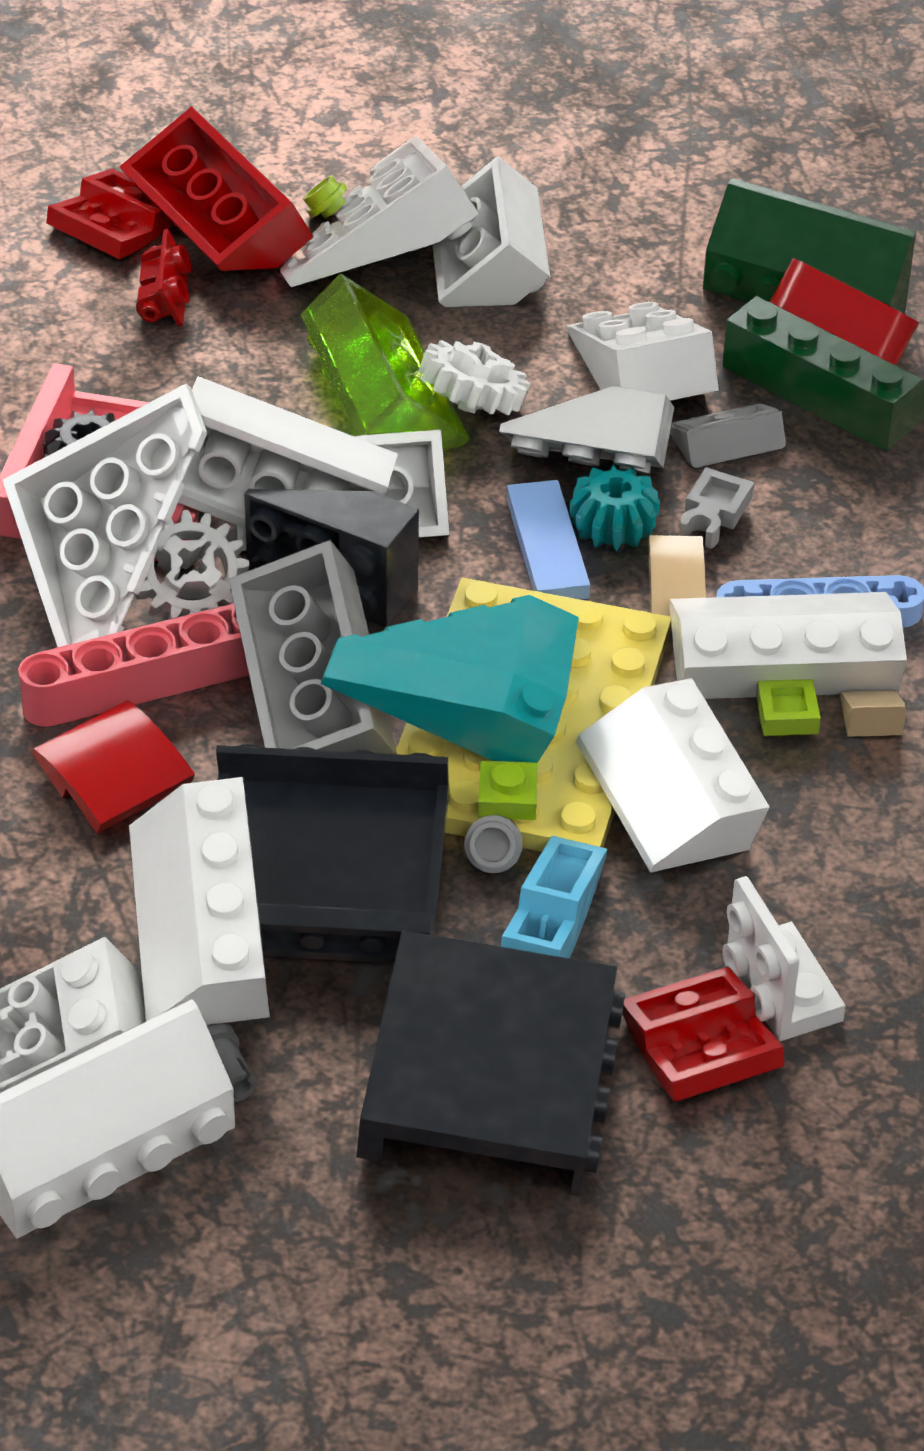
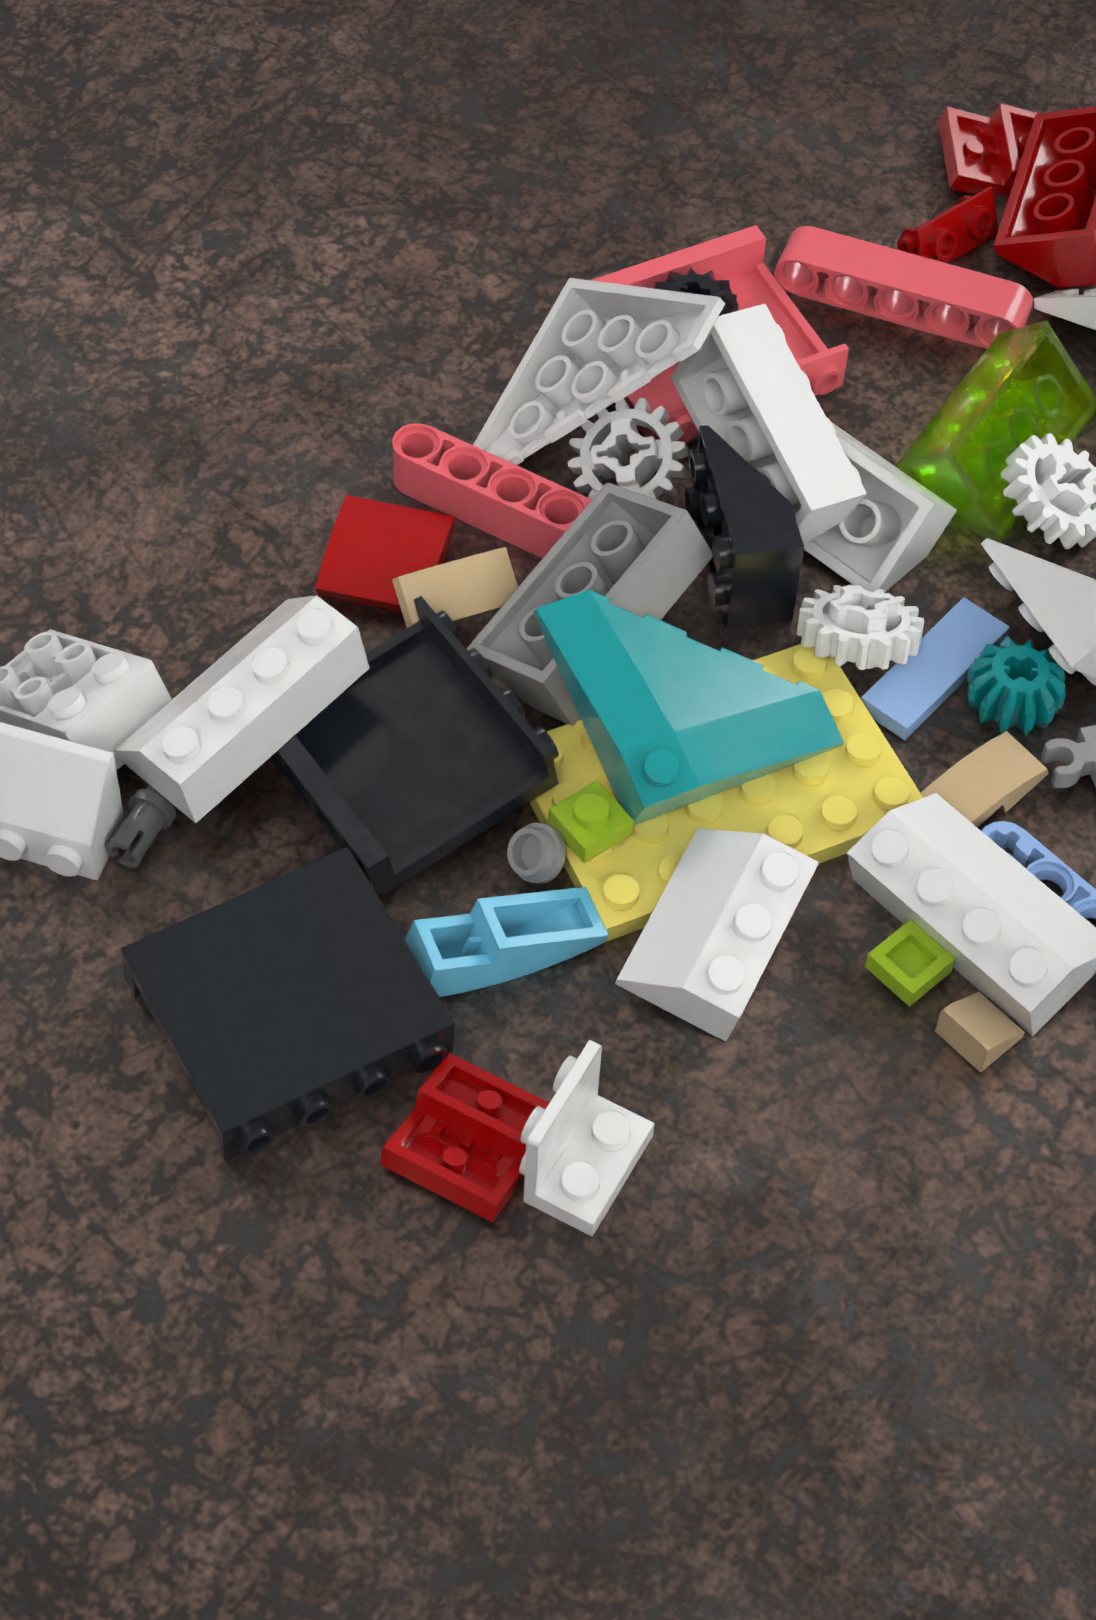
camera: 50 degrees right, 10 degrees up
none -> tan slope [392,547,518,628]
none -> coral beam [774,226,1033,352]
none -> white gear [797,585,924,670]

